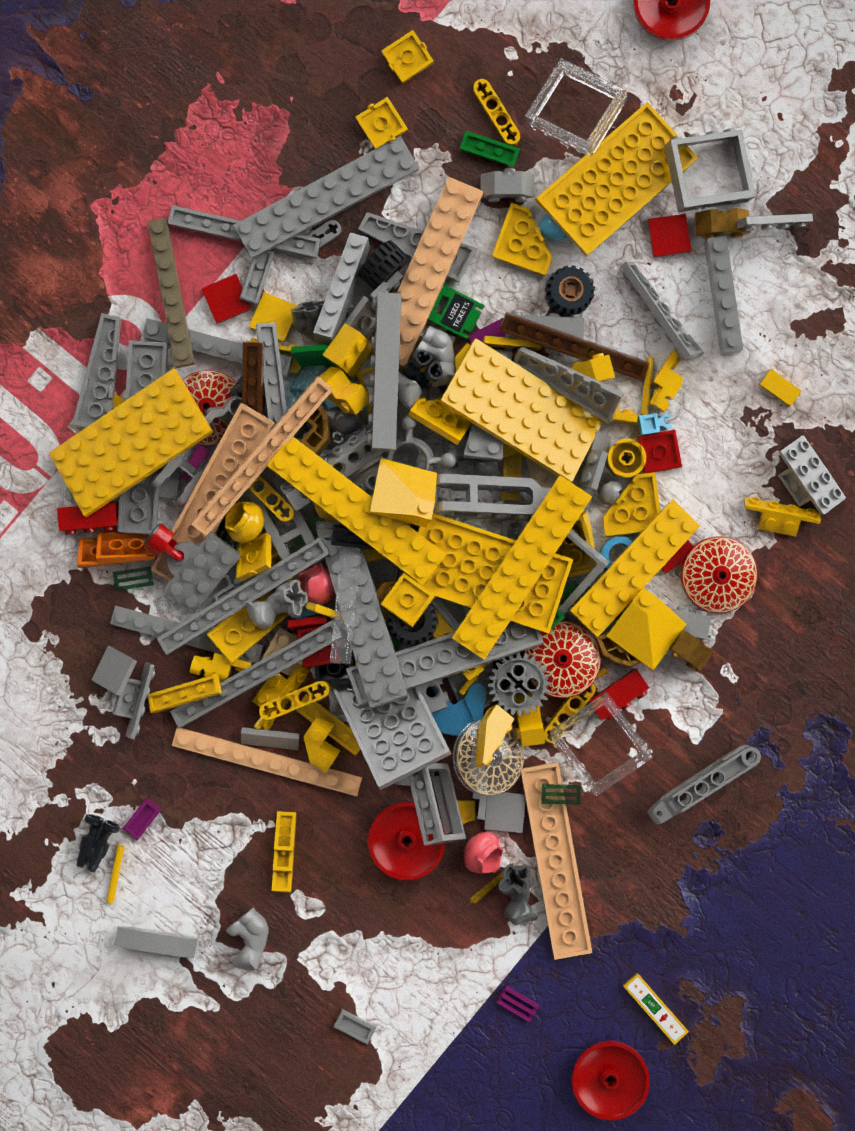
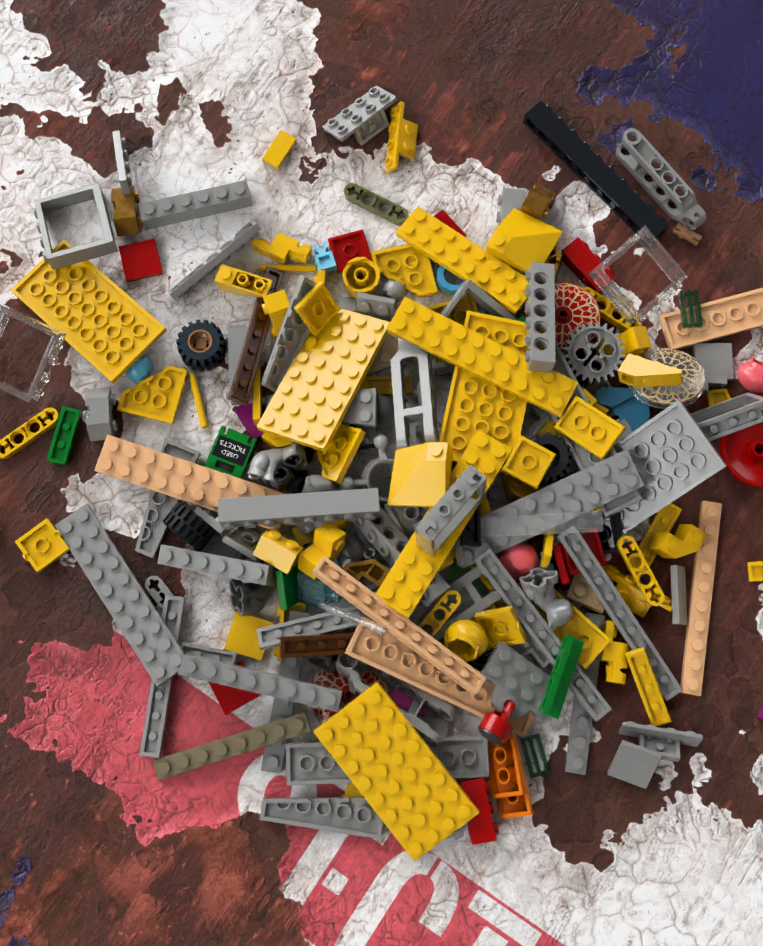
camera: 100 degrees left, 10 degrees down
red dish [680,536,758,613] -> none
none -> light grey brick [178,653,343,712]
none -> yellow piece [188,373,209,429]
none -> yellow slope [214,264,273,298]
none -> yellow tile [294,281,341,336]
none -> clear piece [319,601,387,636]
none -> olive beam [344,183,409,226]
none -> light grey window [415,465,487,557]
none -> black brick [523,101,669,246]
none -> light grey brick [525,262,555,372]
none -> green fence [538,635,584,719]
none -> yellow tile [554,395,626,461]
none -> medium nougat pin [672,222,702,246]

